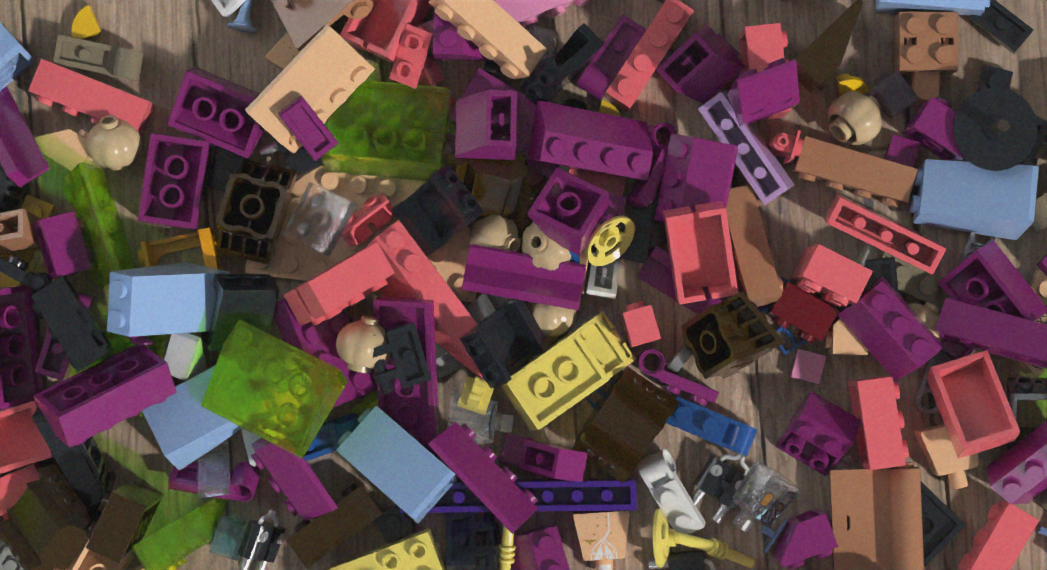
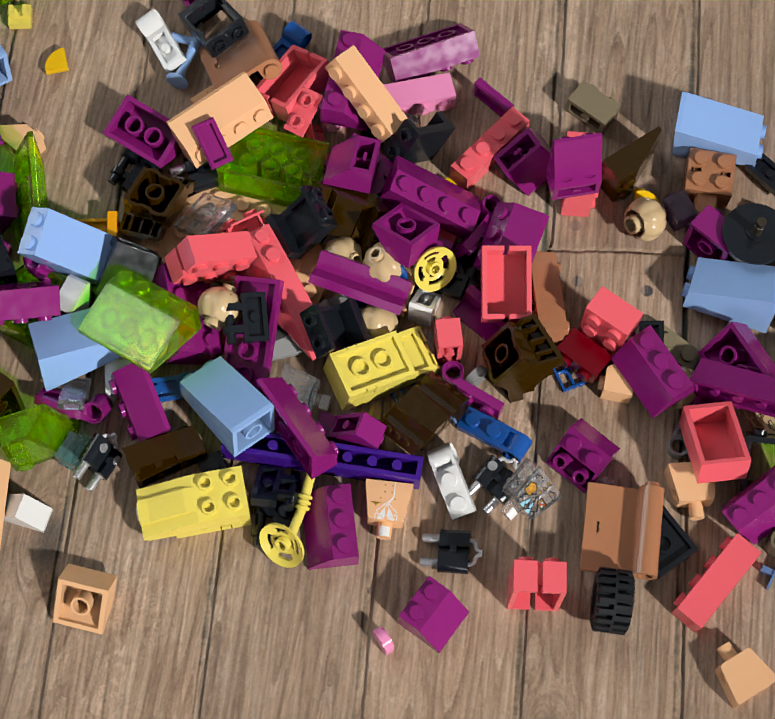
camera: 10 degrees right, 20 degrees down
coral brick [28,59,155,137] -> none
dark tan plate [53,34,144,81] -> none
tan plant [86,115,143,170] -> none
magenta slope [137,133,210,229] -> none
light yellow tile [457,376,494,415] -> none
magenta plate [576,14,647,101] -> none
light yellow dish [653,508,755,568] -> none
lavender brick [698,90,794,205] -> none
medium blue piece [760,520,787,553] -> none
coral hinge [767,130,804,165] -> none
magenta slope [772,508,838,570] -> none
bright pink tile [790,349,826,384] -> none
nougat brick [791,136,918,208] -> none
coral brick [824,193,947,275] -> none
coral piece [847,375,909,470] -> none
magenta tile [884,134,921,168] -> none

